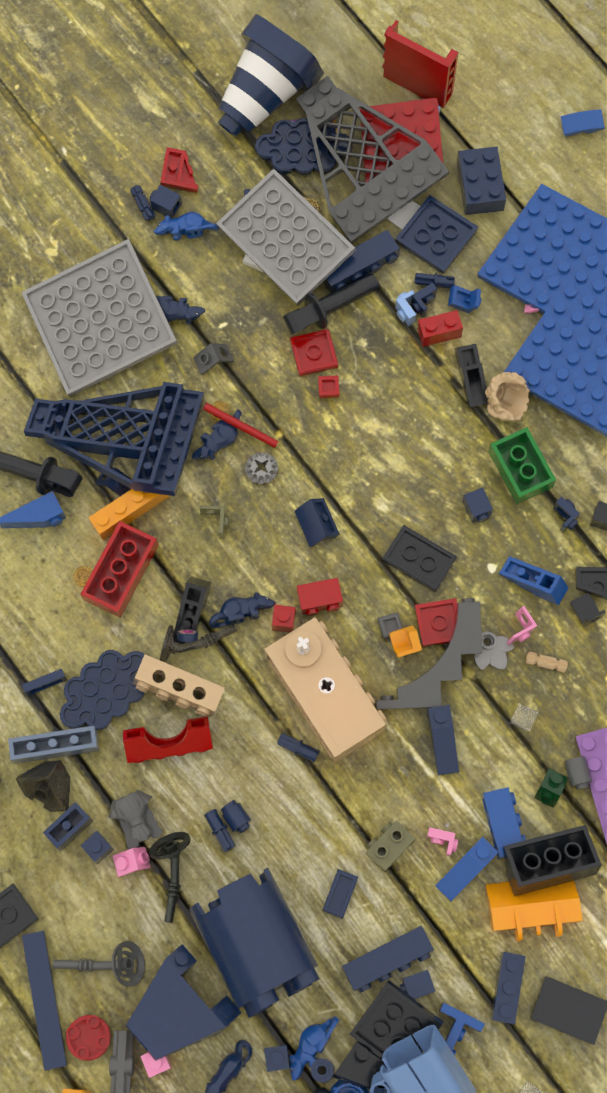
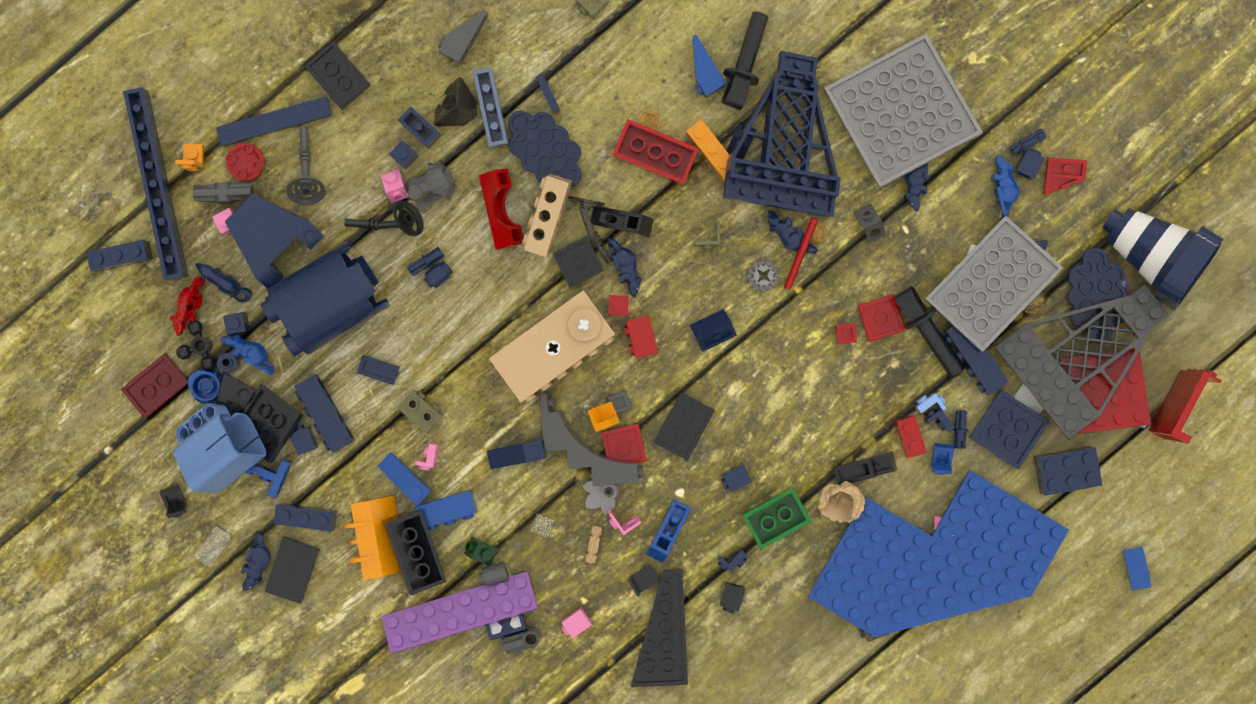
camera: 85 degrees right, 15 degrees up
dark blue tile [177,629,198,642] -> none
dark blue axle [277,733,320,763] -> none
none -> dark blue animal [241,530,271,591]
none -> black plate [553,236,604,288]

